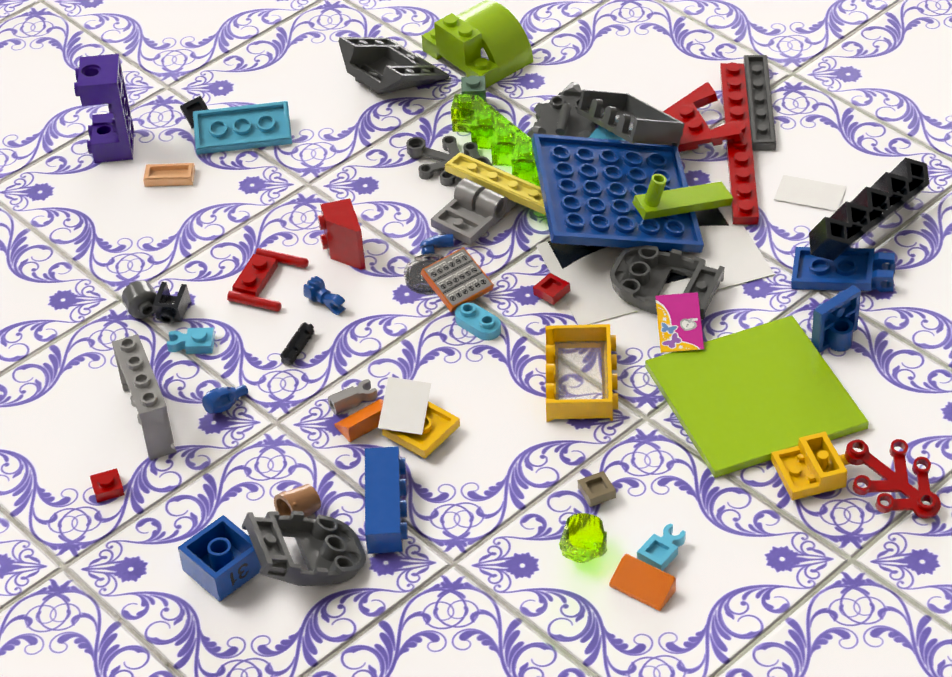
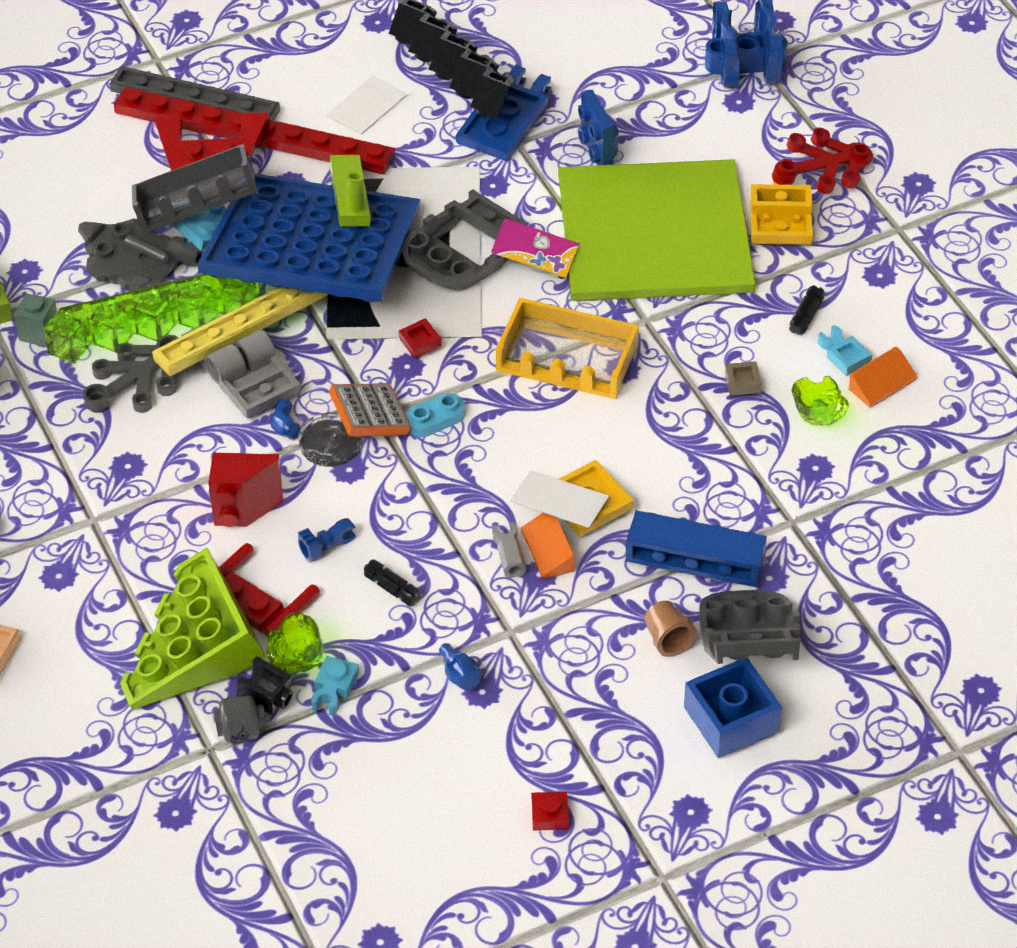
camera: 75 degrees left, 5 degrees up
light grey window [112,334,176,460] -> none
none -> lime slope [120,547,266,710]
none -> clear neon green hair [266,613,324,673]
none -> black axle [789,285,825,335]

